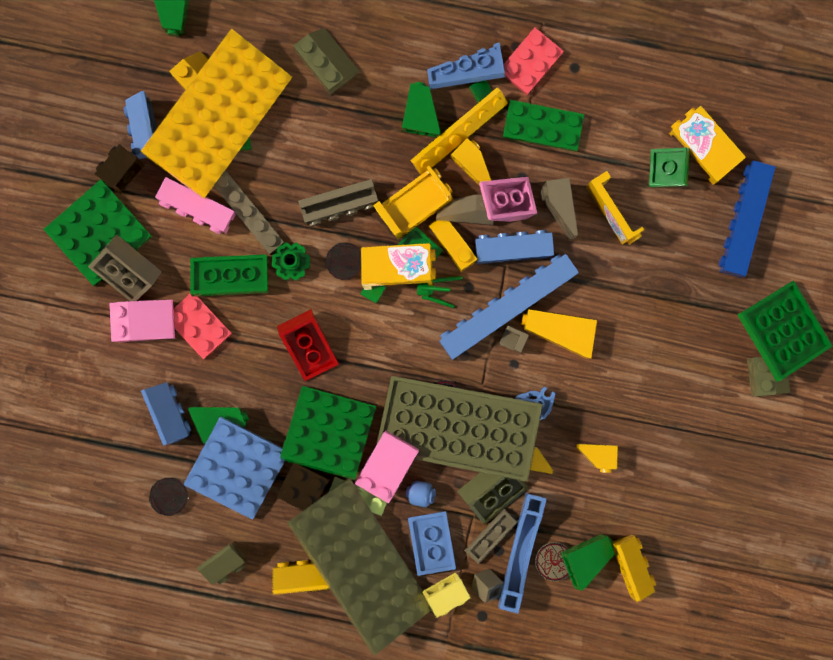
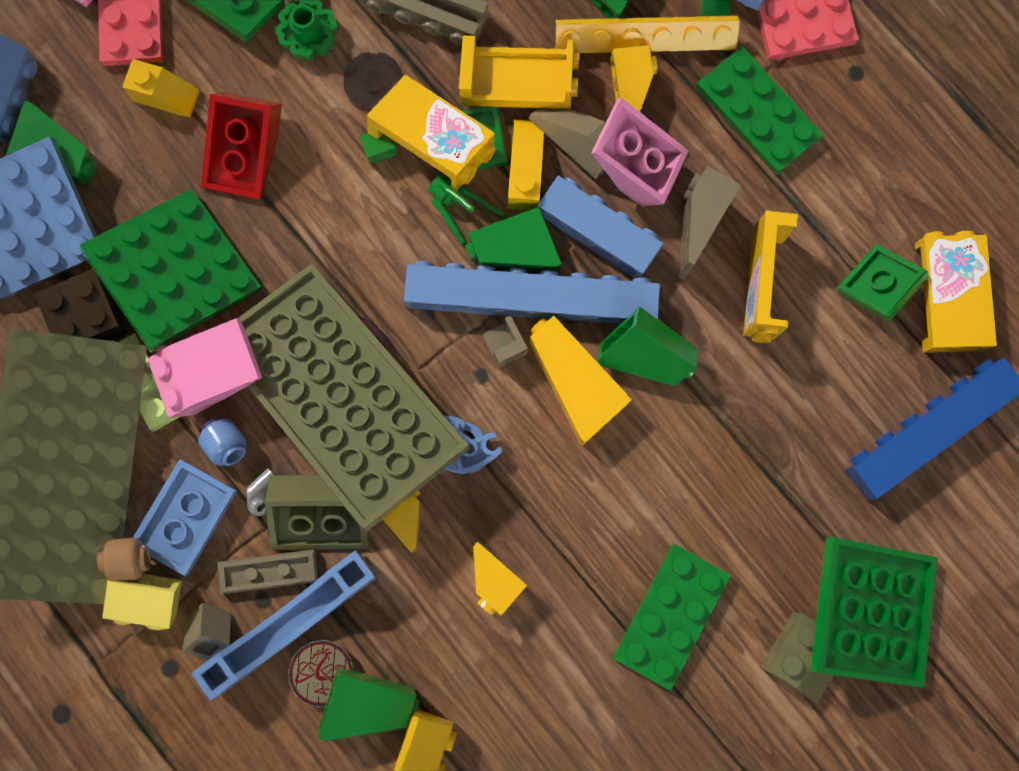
camera: 40 degrees right, 5 degrees down
none -> medium nougat head [97,537,150,581]
none -> yellow slope [122,59,200,118]
none -> light grey arm [246,468,276,516]
none -> green slope [465,207,562,273]
none -> green slope [596,306,698,386]
none -> green plate [612,544,731,691]

